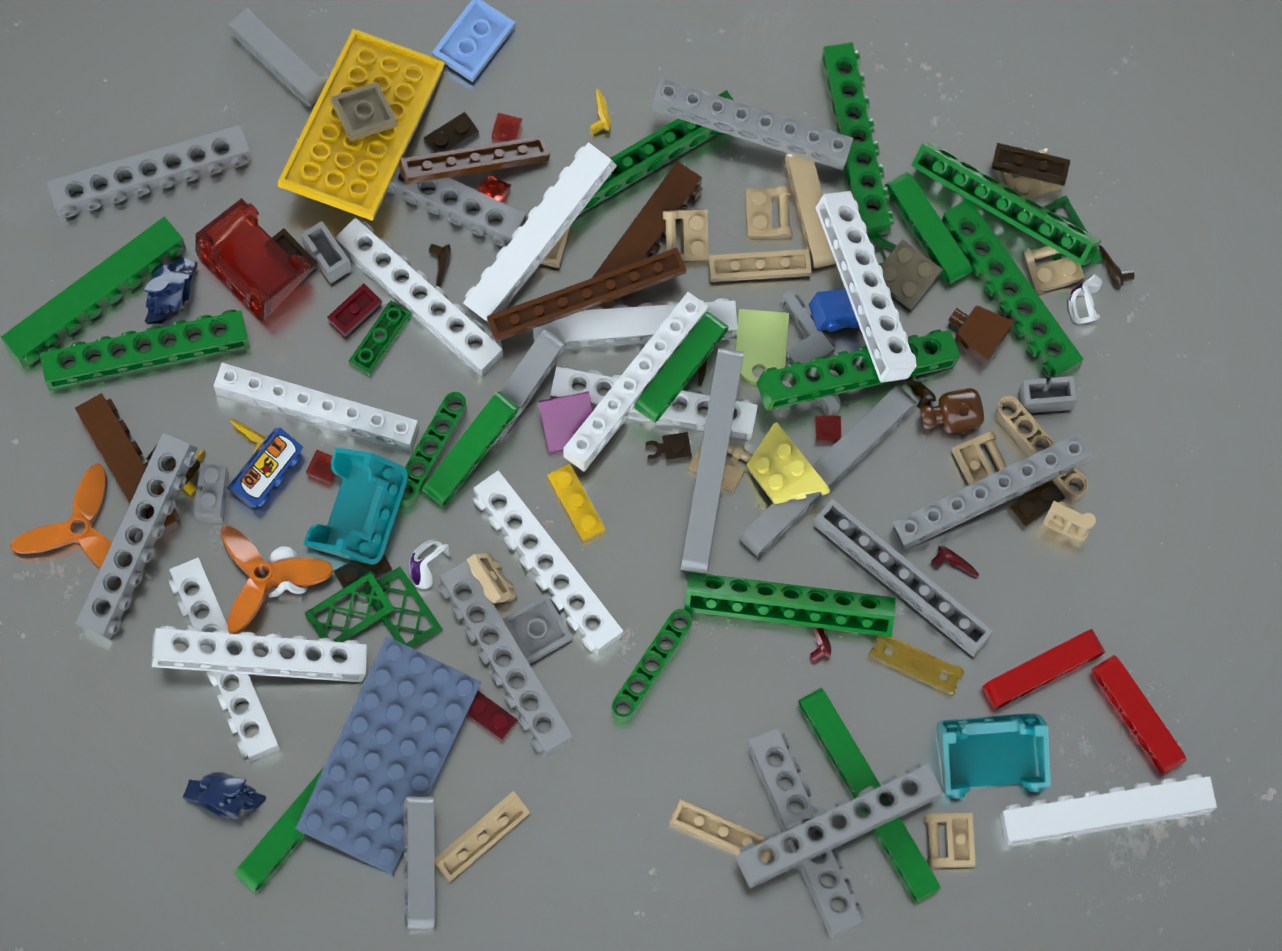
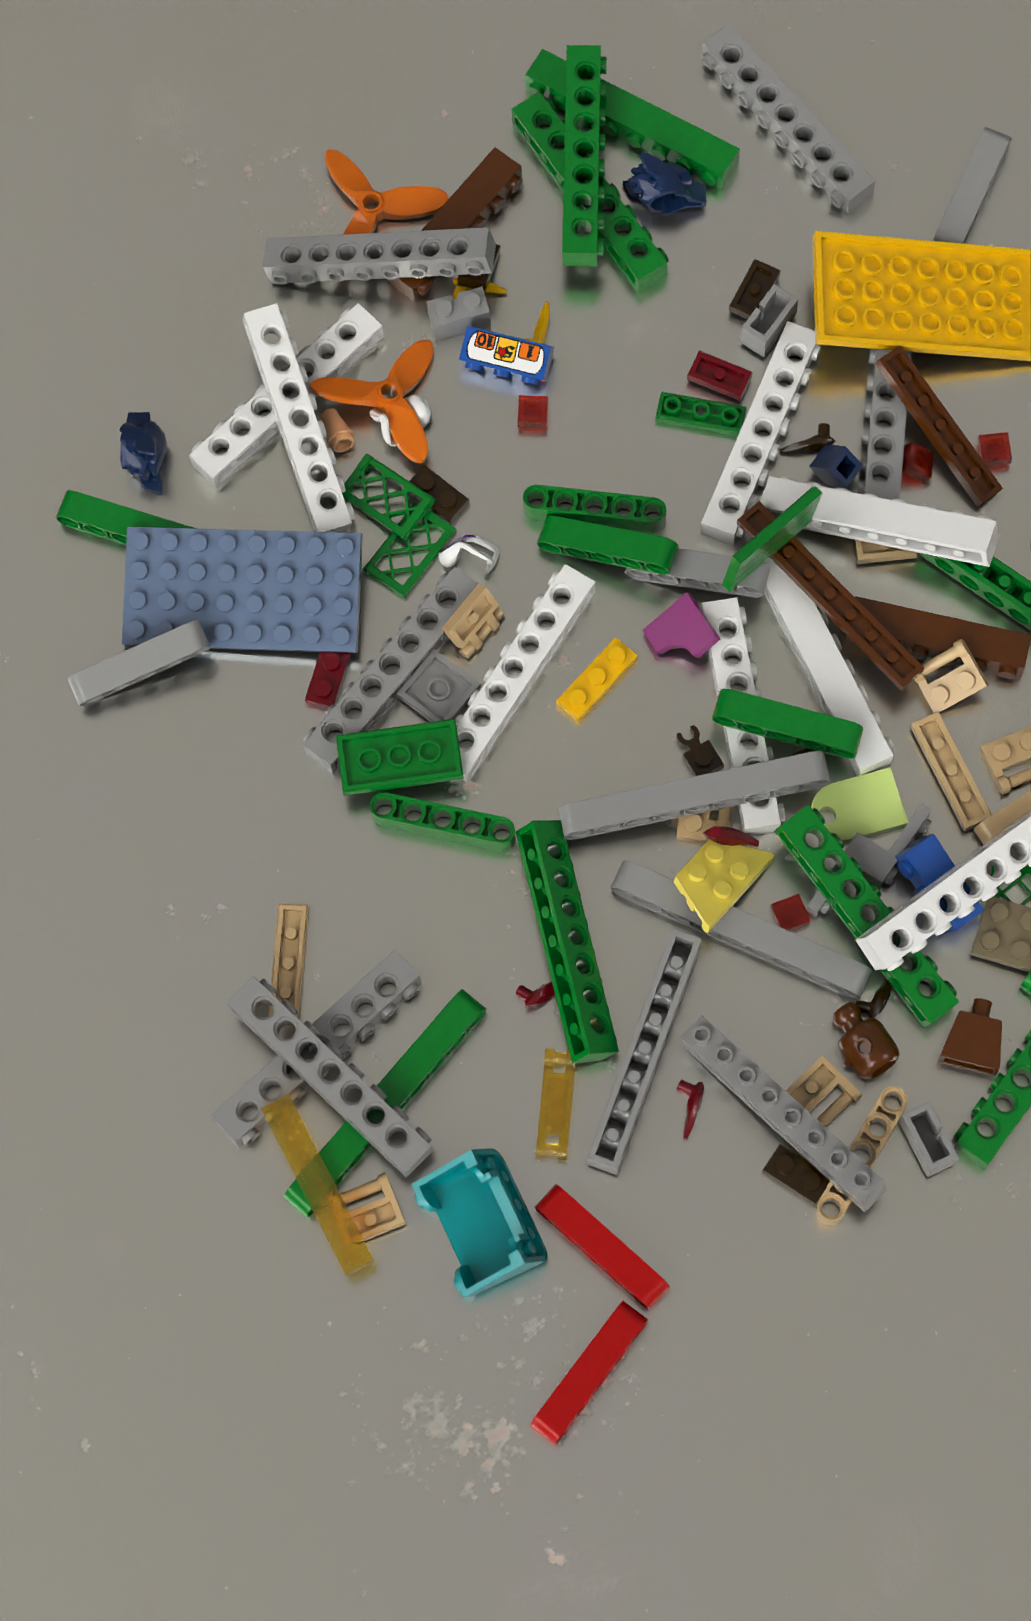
camera: 80 degrees right, 0 degrees up
clear red windscreen [195,198,310,321] -> none
white brick [213,363,419,453] -> none
teal windscreen [303,447,408,564] -> none
dark tan plate [331,82,397,142] -> none
dark brown plate [423,112,479,153] -> none
tan plate [435,792,530,882] -> none
white brick [564,292,709,472] -> none
white brick [1000,774,1217,847] -> none
tan plate [1043,501,1096,541] -> none
none -> clear yellow plate [261,1094,374,1276]
none -> light nougat cone [321,408,355,453]
none -> green tile [336,719,464,796]
none -> green brick [562,45,607,266]
none -> dark red bar [702,826,759,847]
none -> green tile [722,486,822,592]
none -> dark blue brick [809,444,863,488]

